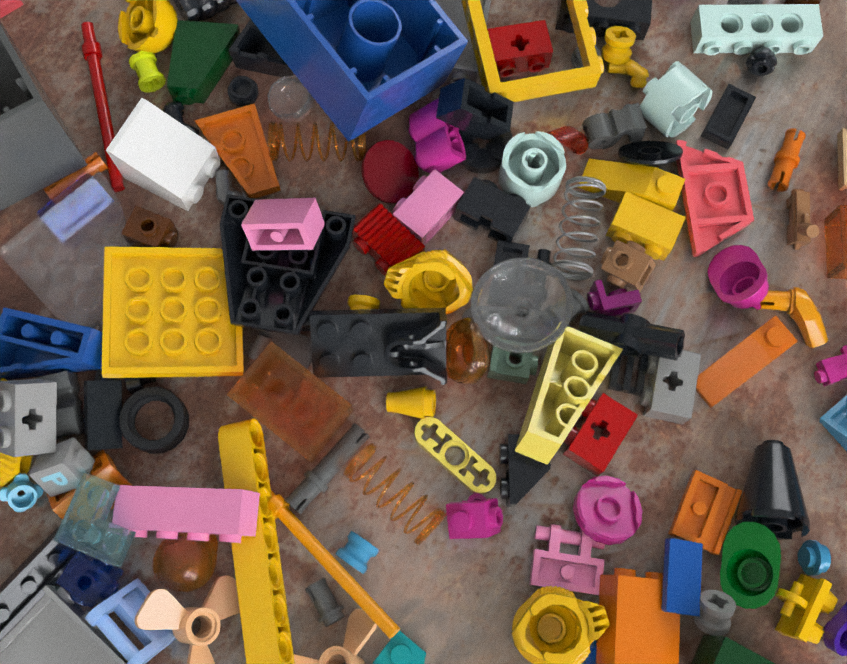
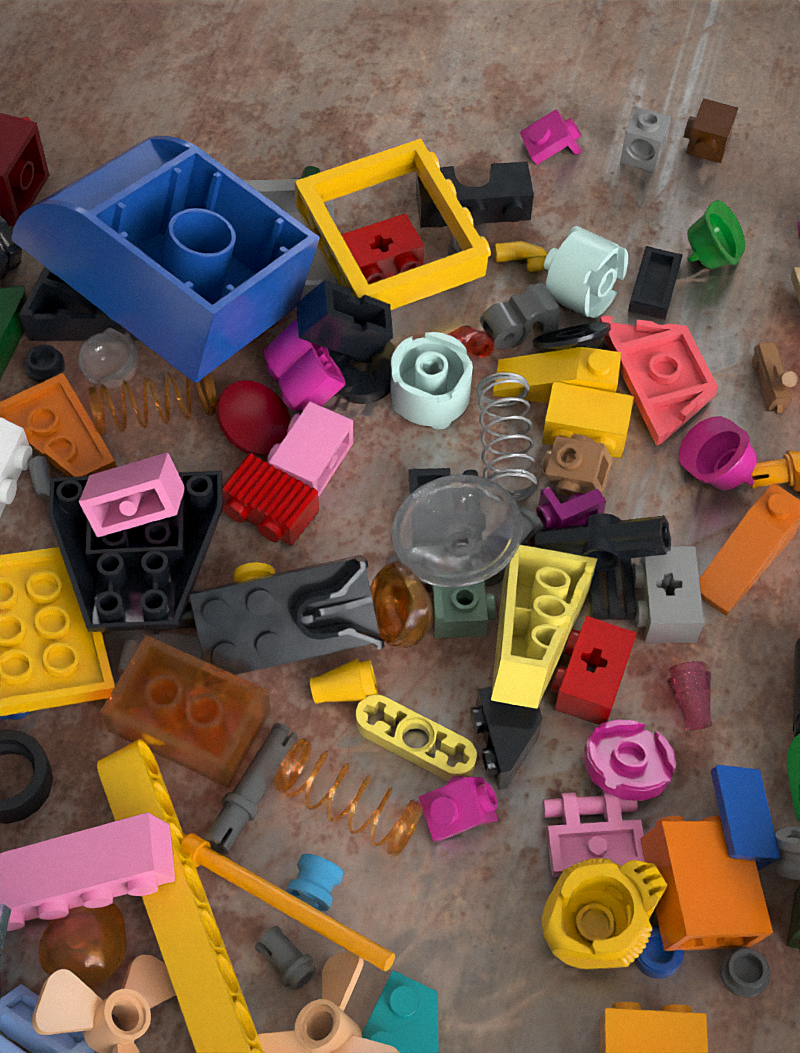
camera: 10 degrees left, 15 degrees down
yellow helmet [383,248,473,315] -> none
black brick [454,177,531,242] -> none
yellow wheel [601,26,636,64] -> none
orange plate [668,470,742,555] -> none
light aqua brick [690,4,823,55] -> none
black plate [746,47,777,76] -> none
orange pin [767,128,806,192] -> none
none -> clear pink cone [667,661,712,731]
none -> green piece [687,200,745,270]

